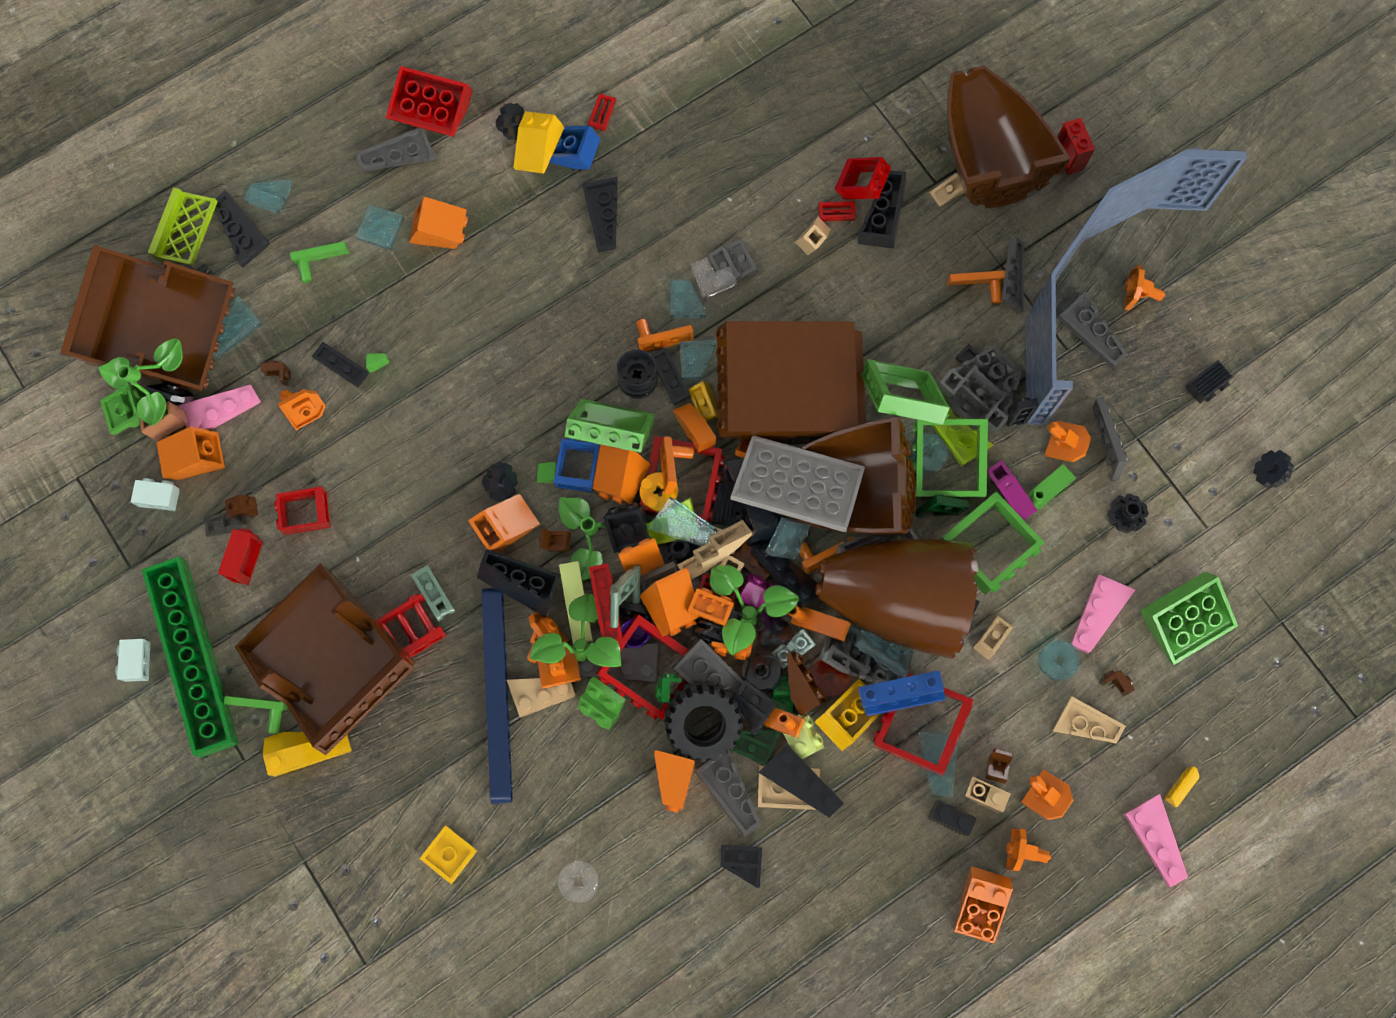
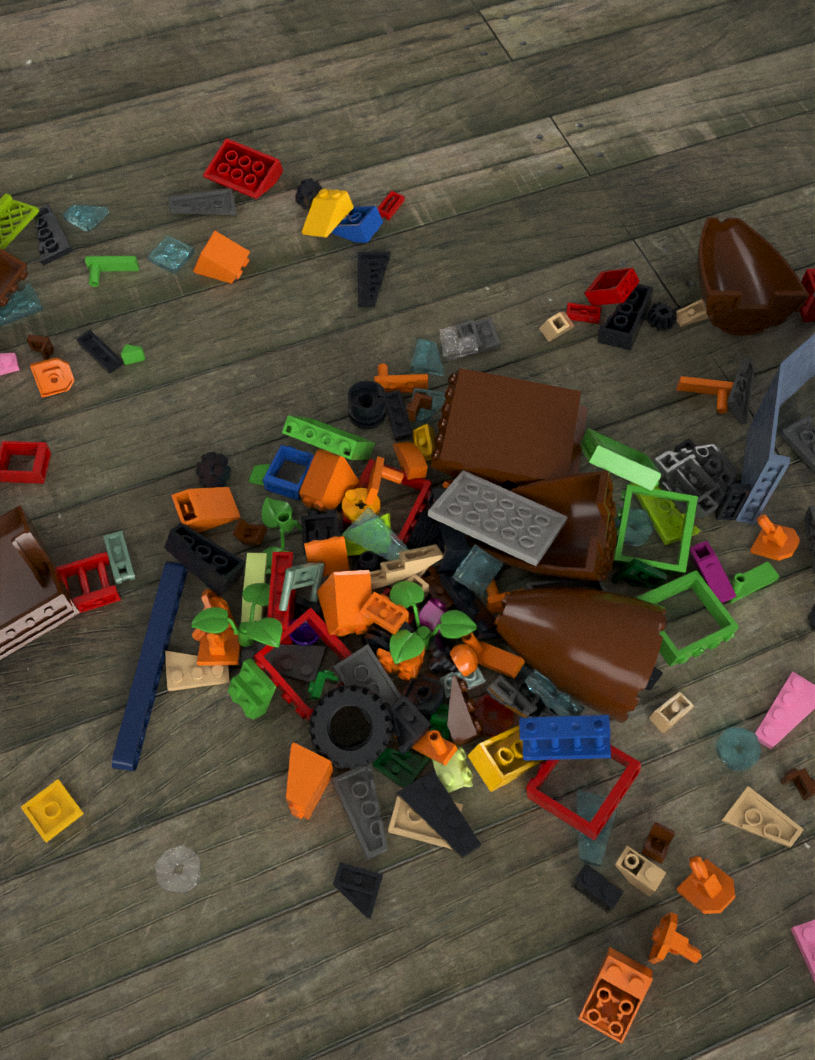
camera: 10 degrees right, 15 degrees down
none -> reddish brown bracket [406,393,433,422]
none -> orange hair [450,644,479,677]
none -> black gear [647,302,677,332]

